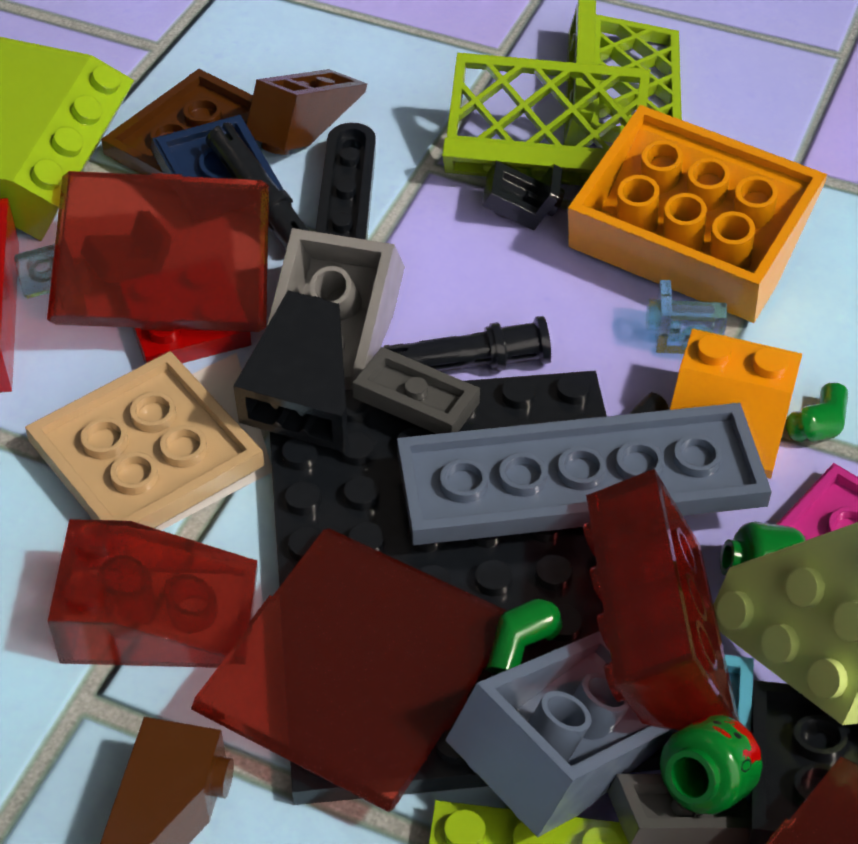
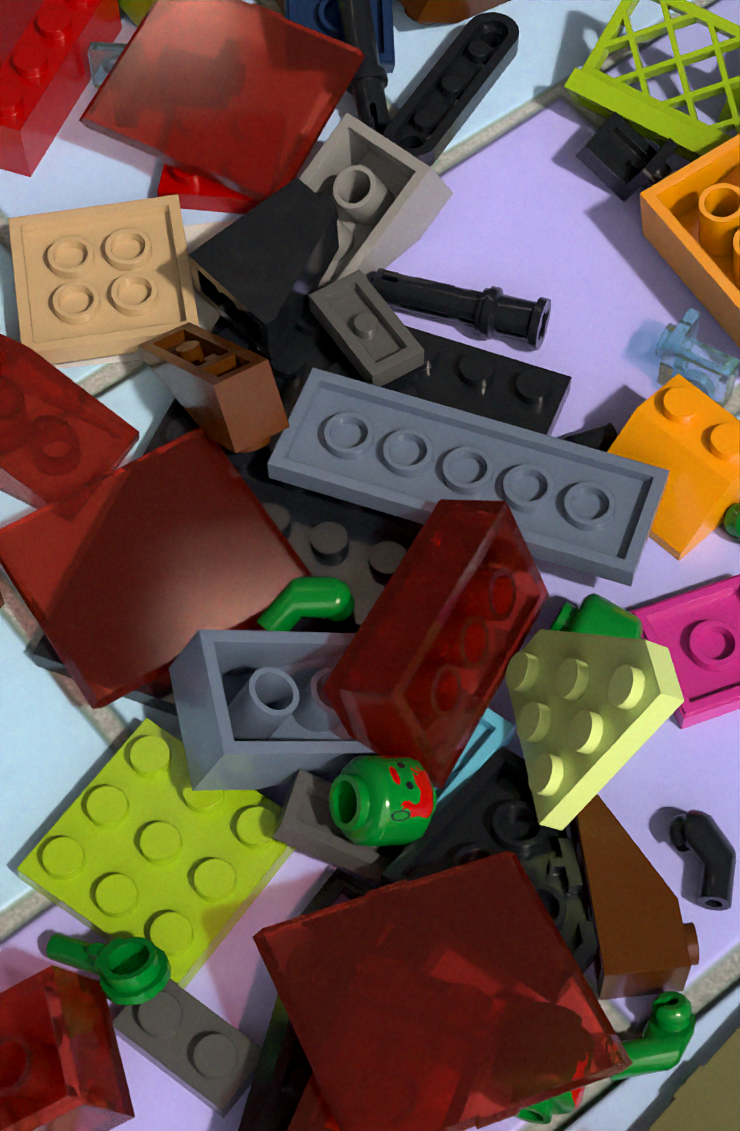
camera: 30 degrees right, 10 degrees up
none -> reddish brown slope [137,322,290,453]

